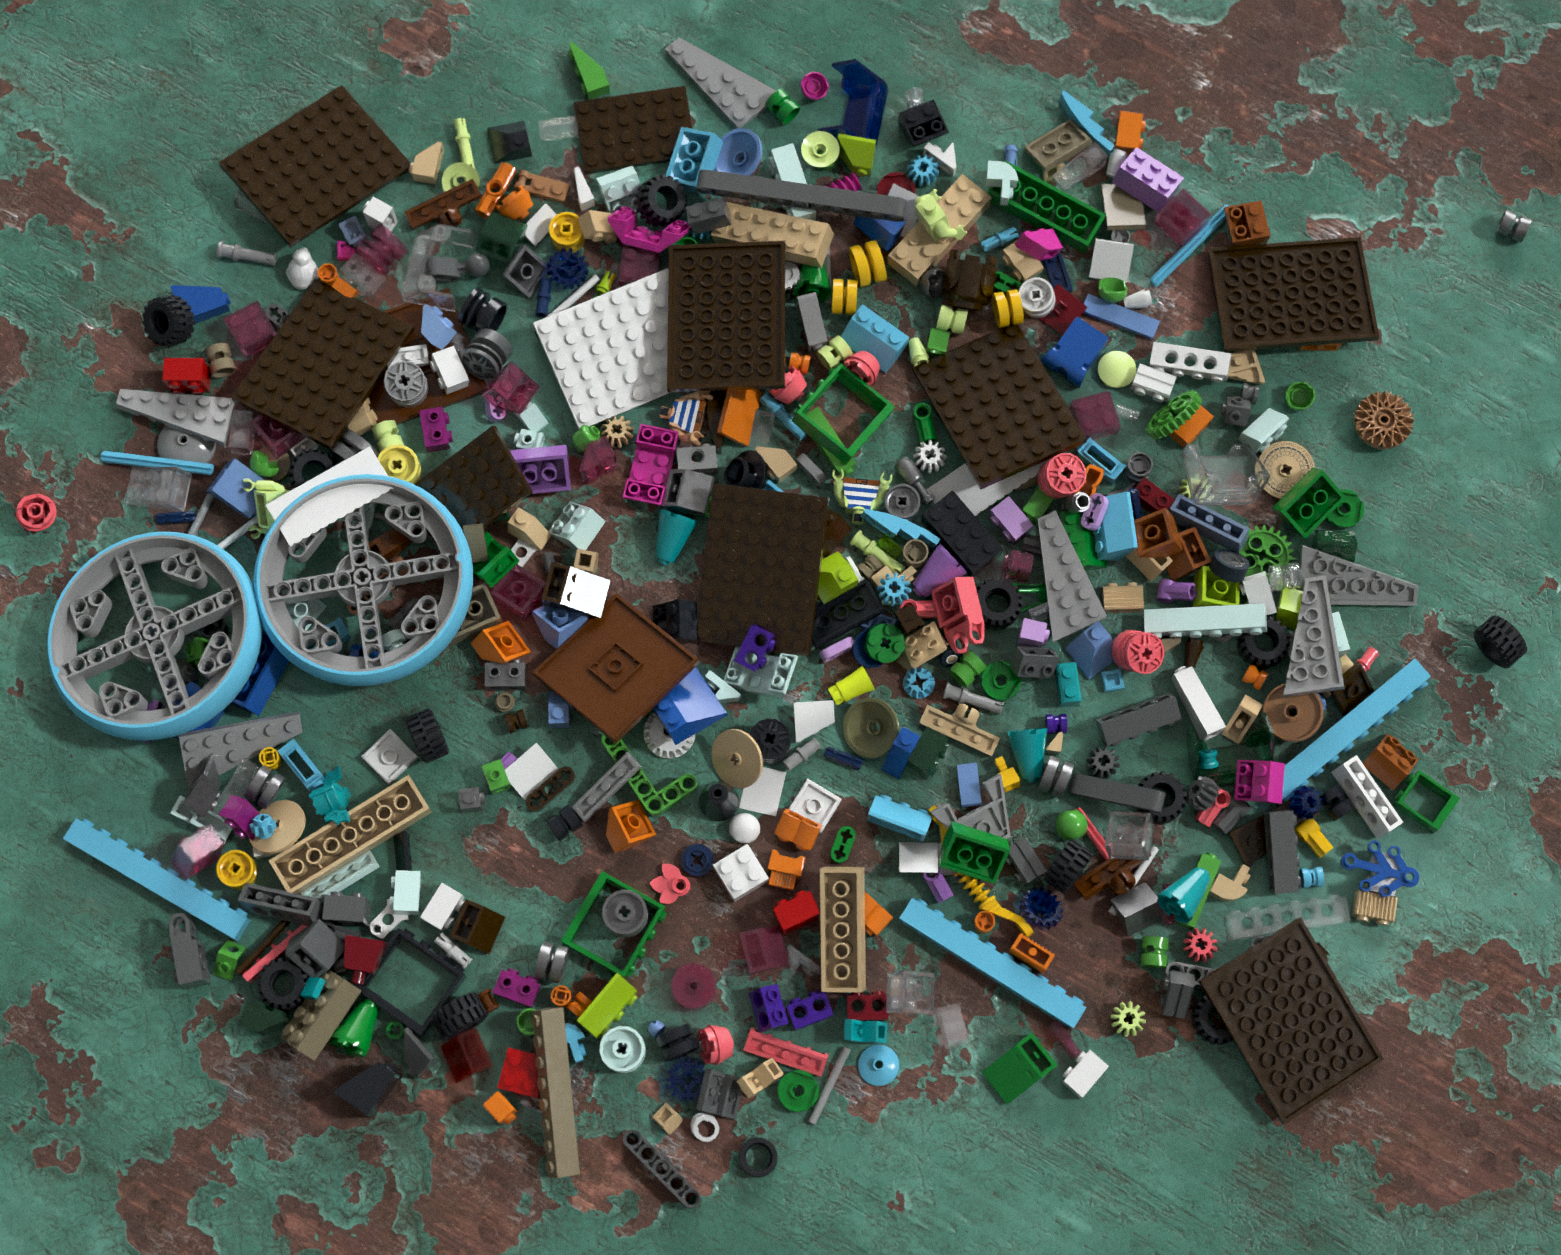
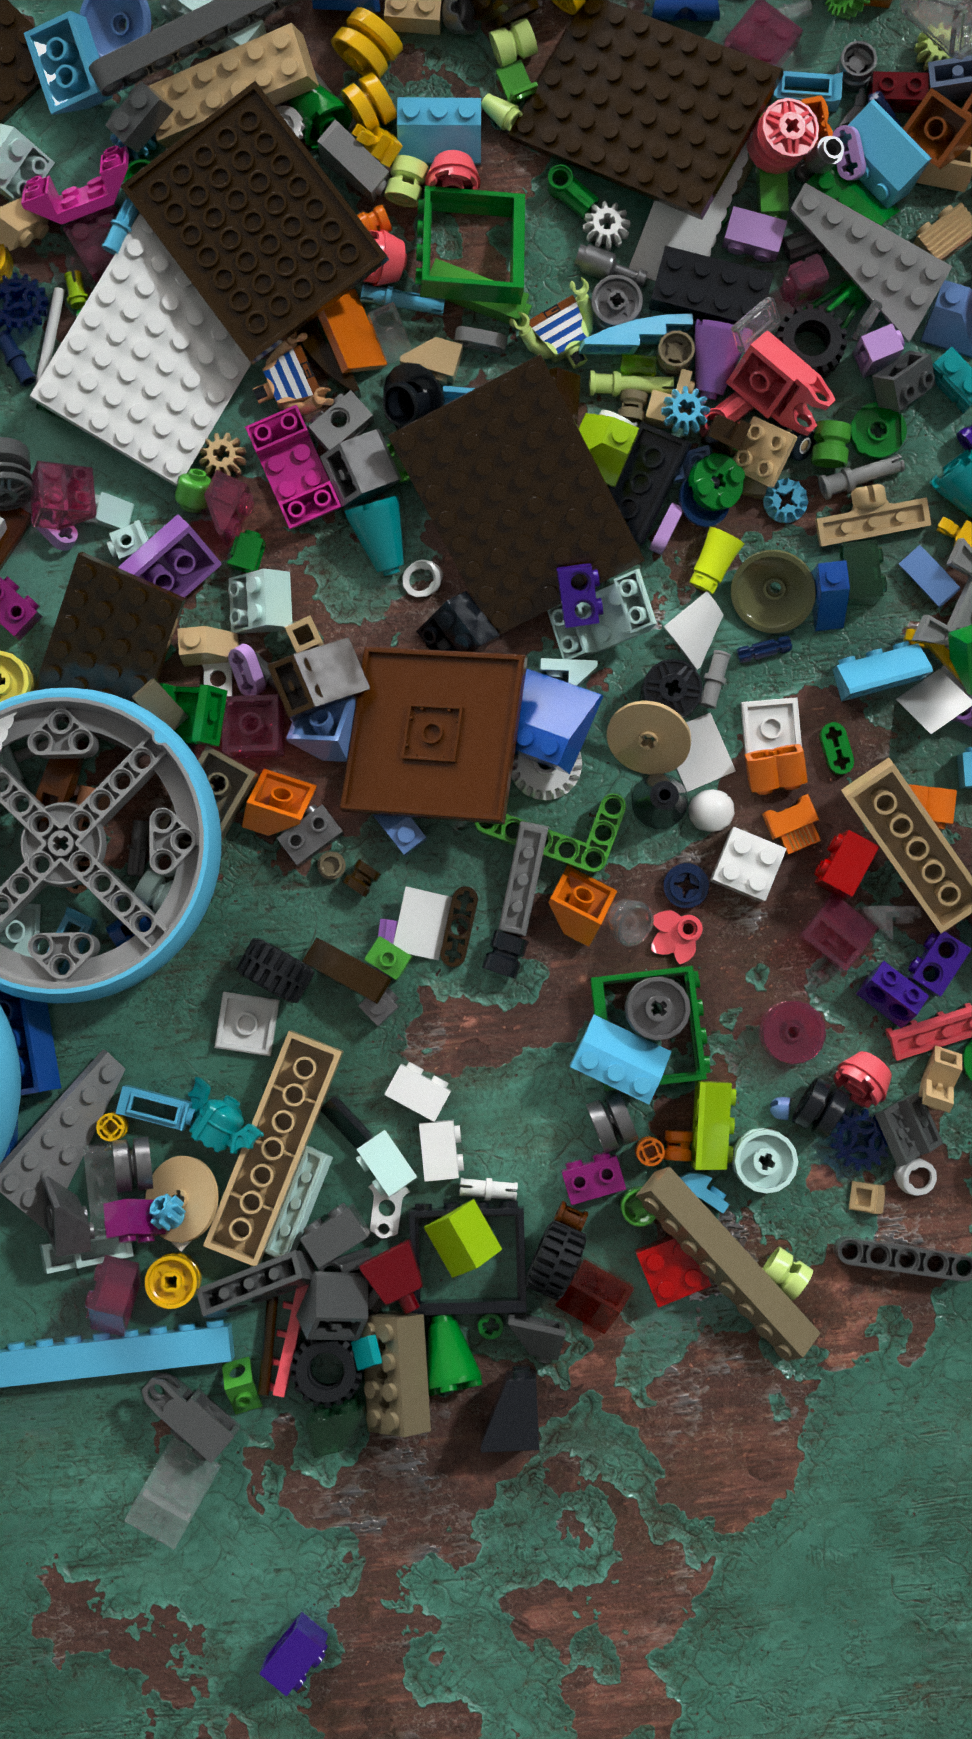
camera: 30 degrees left, 10 degrees up
dark brown slope [449,899,506,955] -> none
orange brick [483,1091,518,1125] -> none
black tyre [634,175,687,227] -> none
none -> medium azure axle [102,198,138,255]
none -> clear slope [124,1437,222,1550]
none -> green window [227,530,266,573]
none -> lavender beam [228,644,266,698]
none -> dark purple brick [259,1612,328,1697]
none -> dark brown slope [302,937,392,1004]
none -> yellow piece [351,124,403,168]
none -> white brick [384,1062,451,1122]
none -> white piece [402,560,443,597]
none -> lime slope [424,1199,502,1278]
none -> medium azure slope [569,1015,672,1104]
none -> clear hat [607,899,654,946]
none -> clear tile [731,297,781,353]
none -> yellowish green wheel [762,1247,813,1300]

